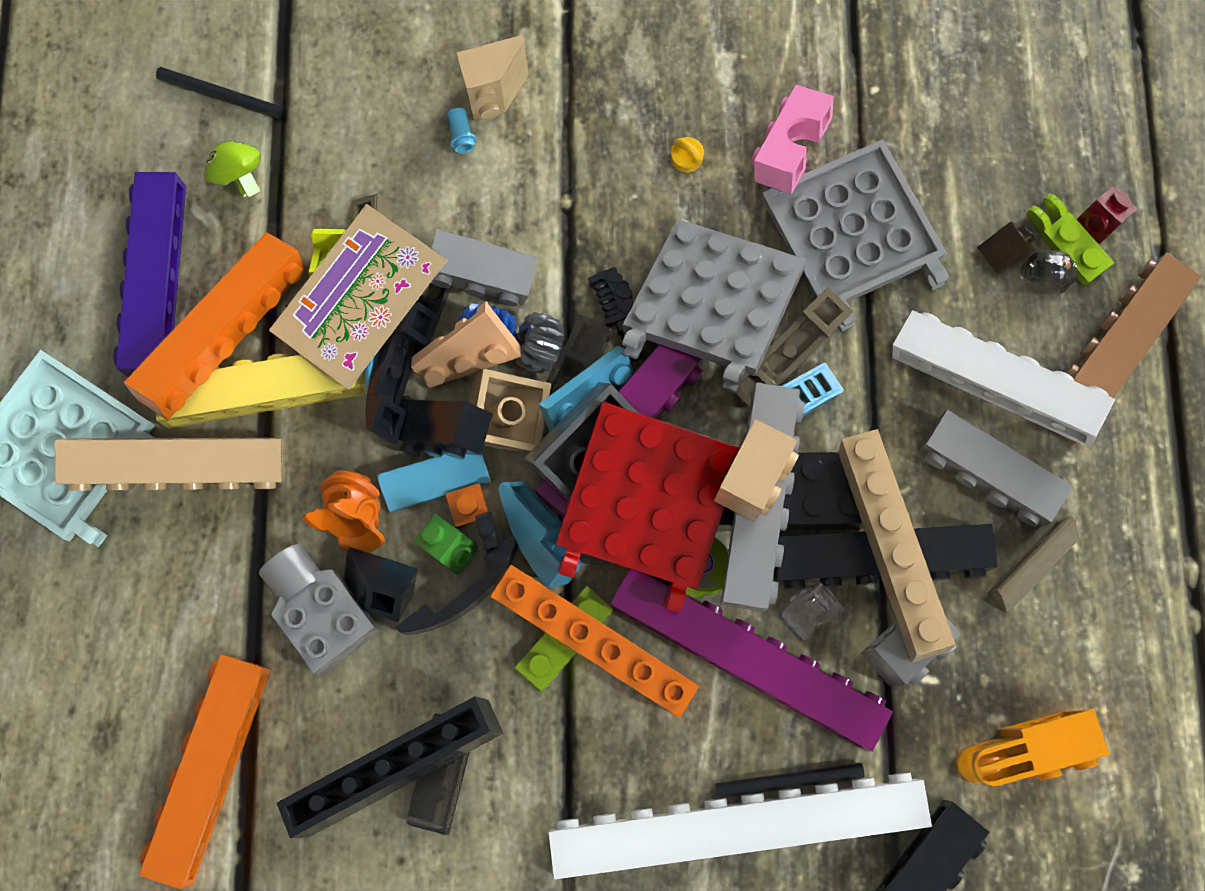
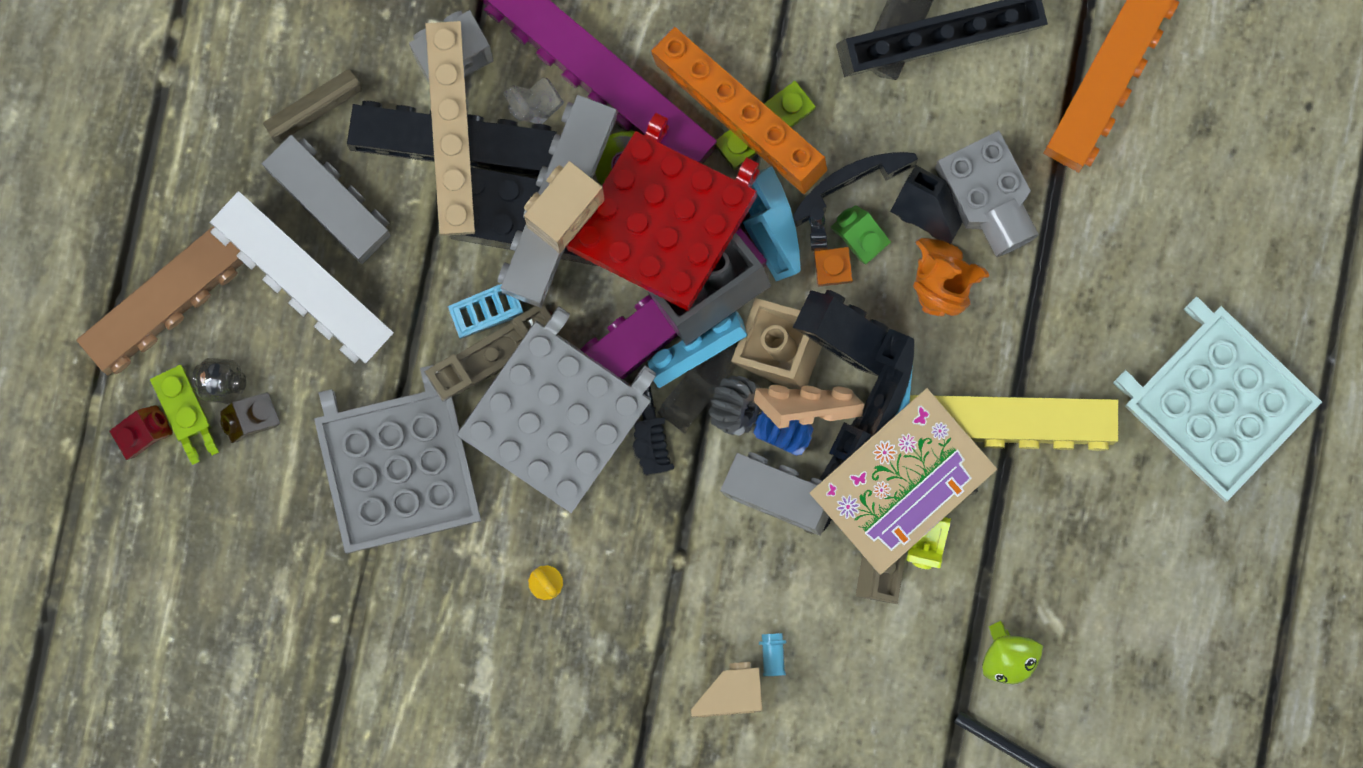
camera: 170 degrees left, 5 degrees up
tan brick [55,438,285,491] -> none
dark purple brick [113,172,186,377] -> none
orange brick [123,232,306,420] -> none
medium azure slope [377,452,491,513] -> none
bright pink arch [751,85,834,194] -> none

